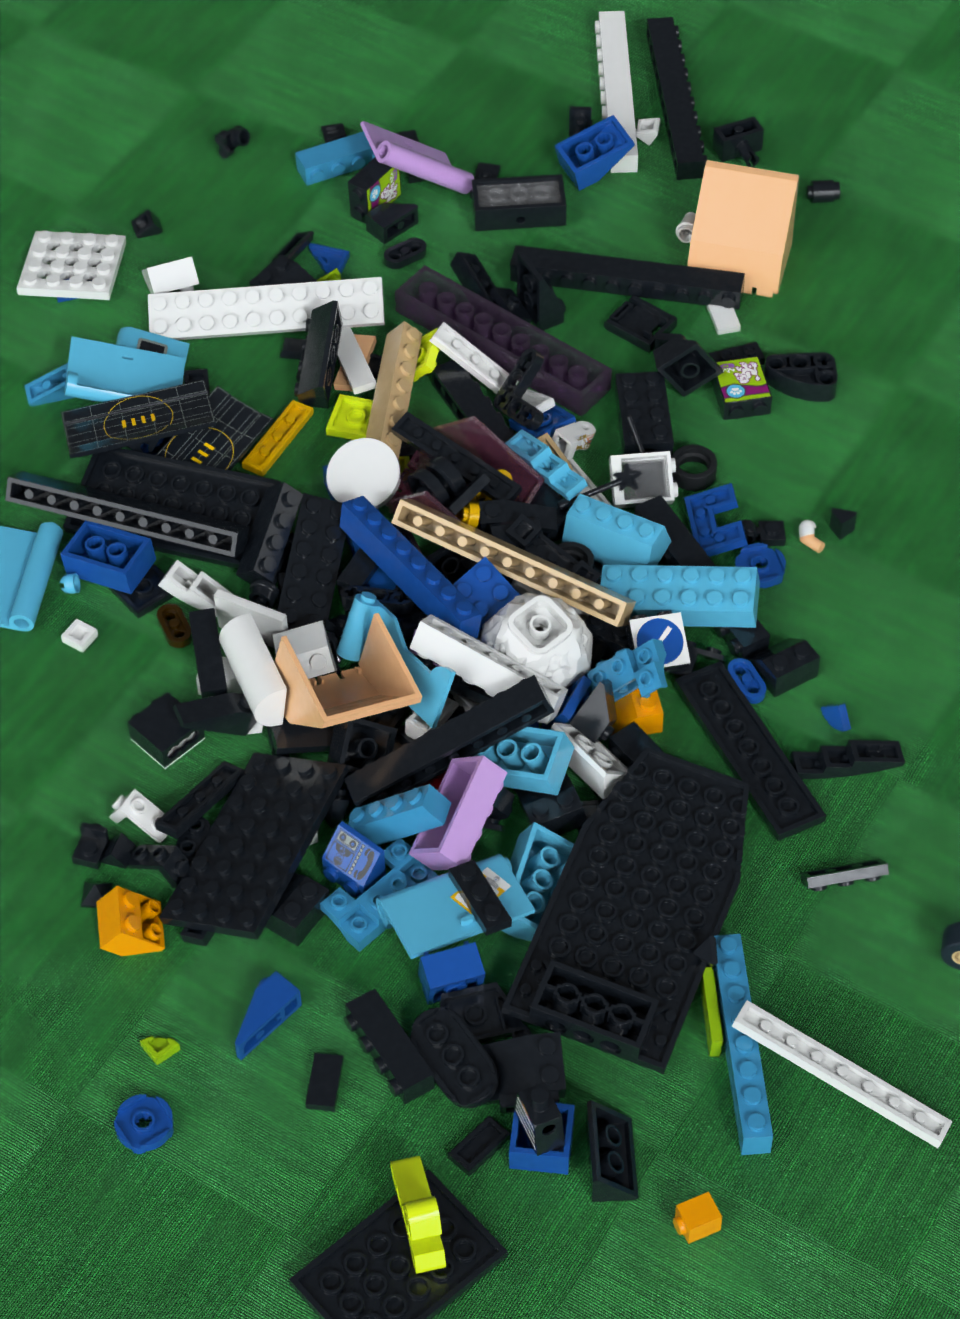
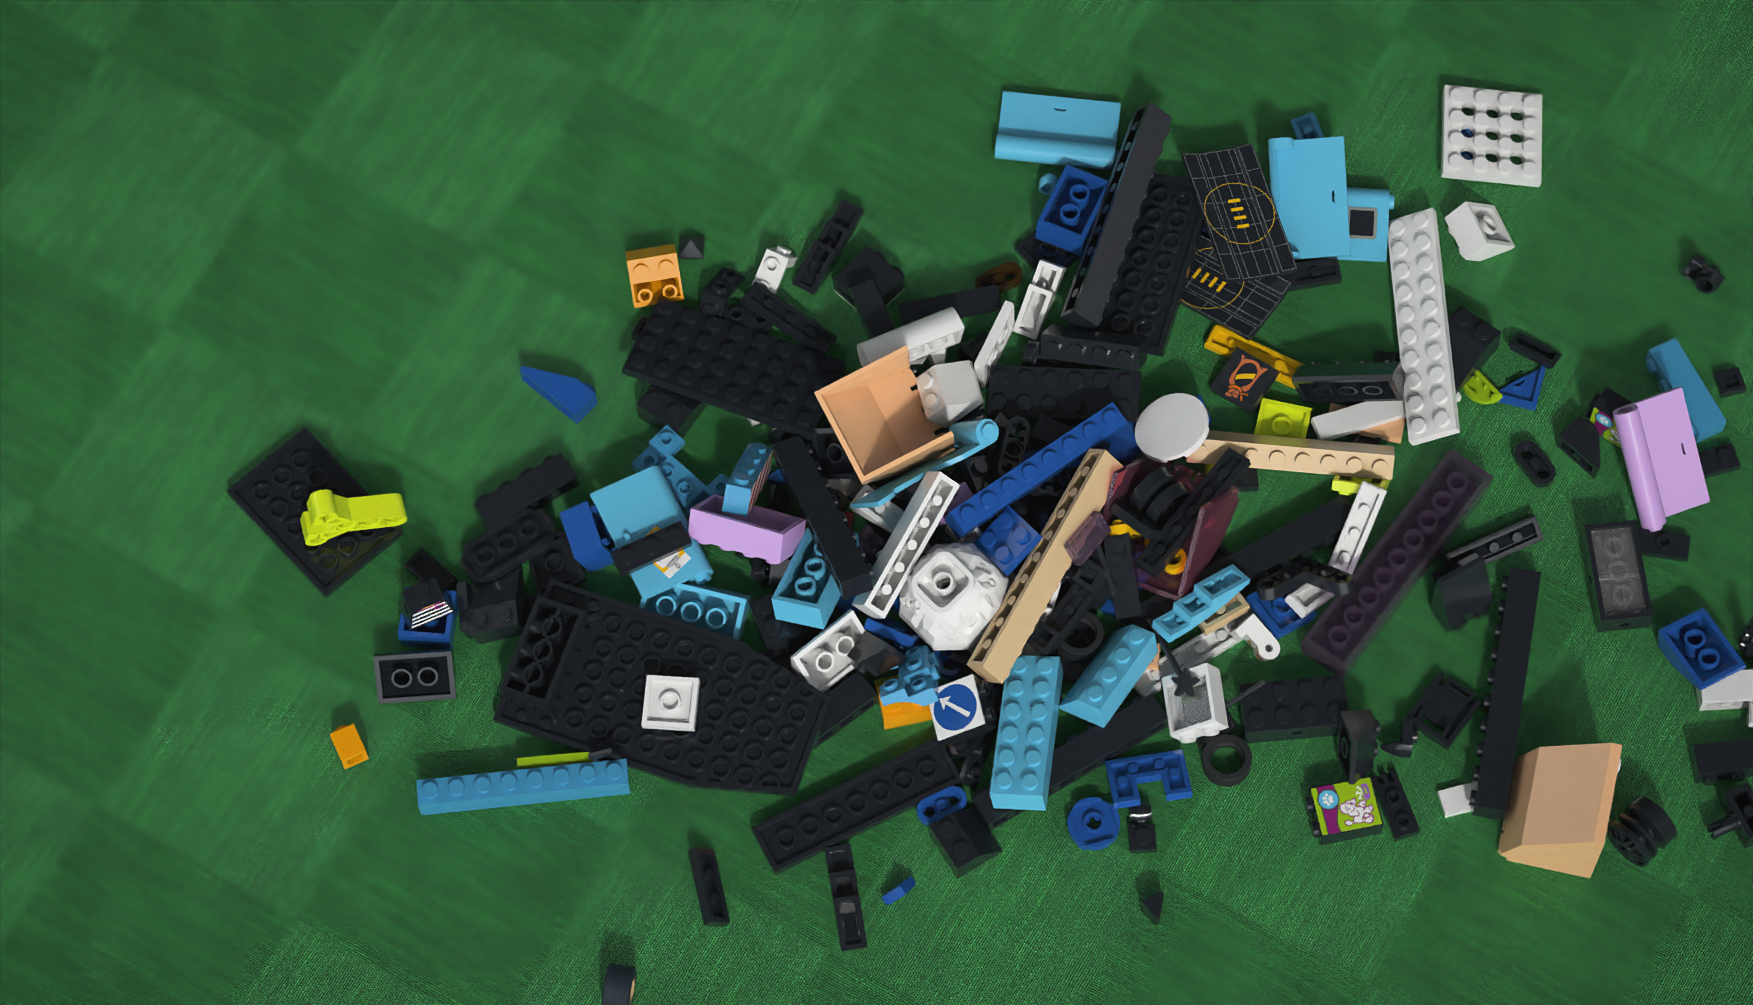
camera: 90 degrees right, 15 degrees up
white plate [61,619,98,653] -> none
black bracket [72,822,110,869] -> none
black slope [101,833,136,869] -> none
blue plate [114,1094,174,1154] -> none
black slope [131,209,163,239] -> none
lime tile [140,1036,181,1065] -> none
black tile [305,1053,344,1112] -> none
blue slope [322,821,386,897] -> none
white plate [732,1000,952,1148] -> none
black beam [764,352,838,402] -> none
arm [799,520,825,553] -> none
black brick [806,179,840,203] -> none
none -> white plate [641,675,700,731]
none -> black slope [792,199,865,295]
none -> tile [1064,511,1111,566]
none -> black tile [1209,347,1280,415]

